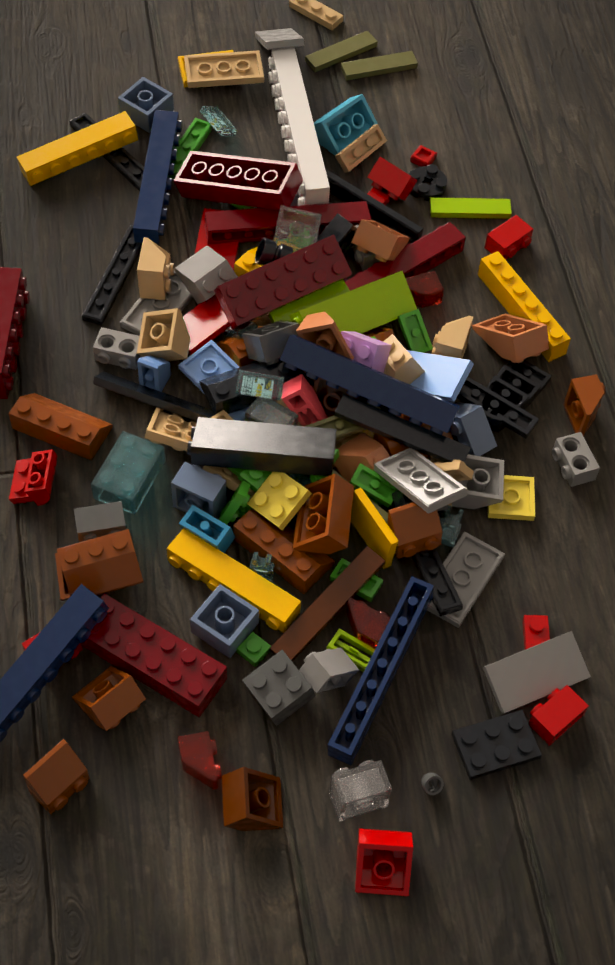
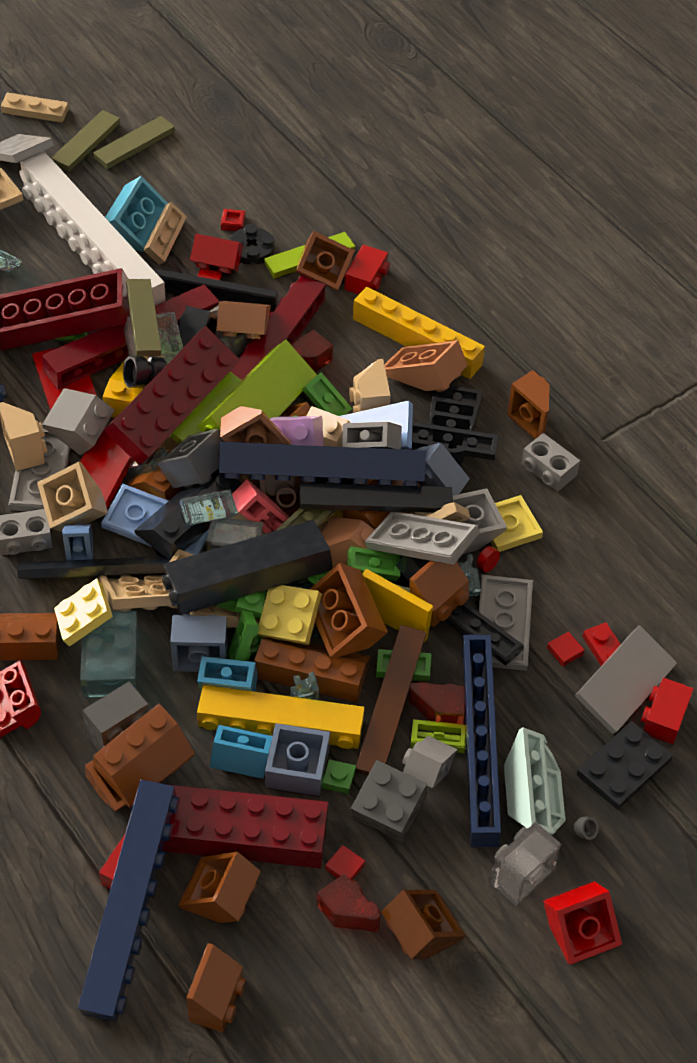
camera: 25 degrees left, 5 degrees down
none -> light yellow plate [54,579,113,647]
none -> olive tile [126,279,161,356]
none -> dark azure brick [210,725,273,779]
none -> dark orange slope [296,231,355,291]
none -> red tile [325,845,365,886]
none -> light grey brick [342,421,402,449]
none -> red tile [477,546,500,573]
none -> light aqua wedge [504,728,565,836]
none -> red tile [547,631,585,667]

